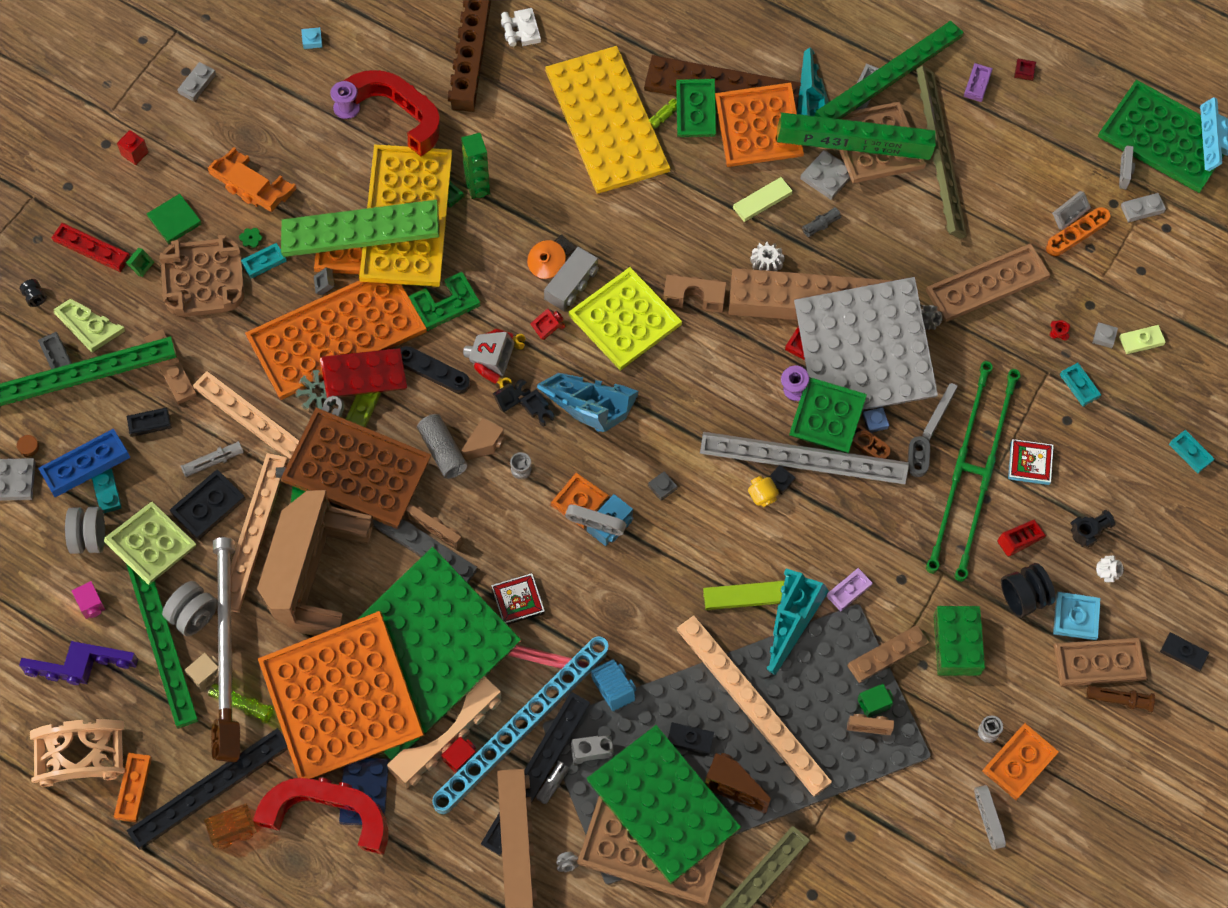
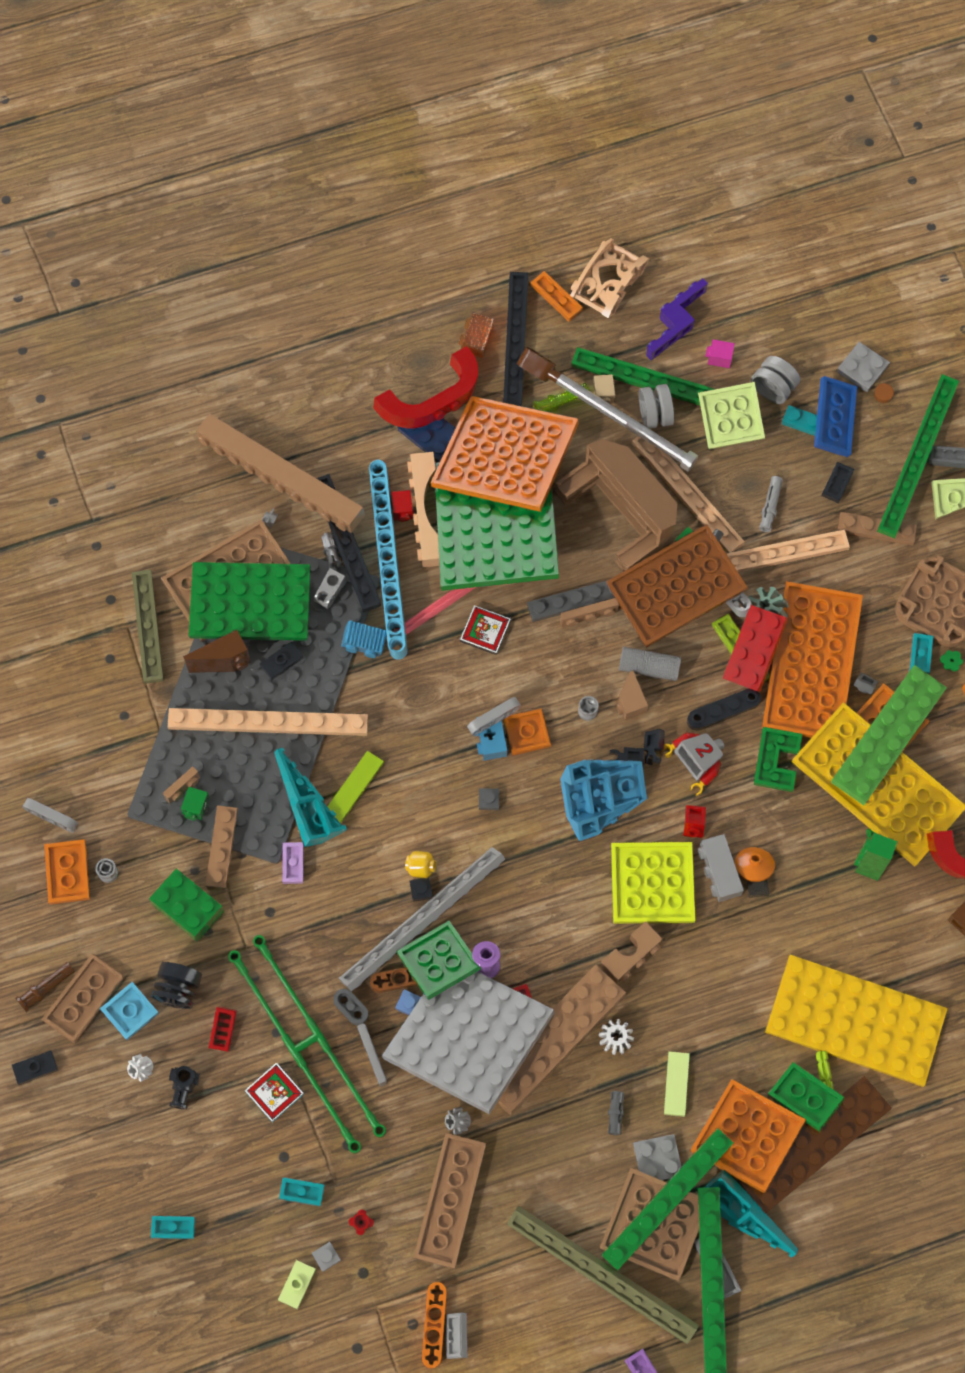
camera: 130 degrees right, 5 degrees up
black plate [169,469,246,540] -> none

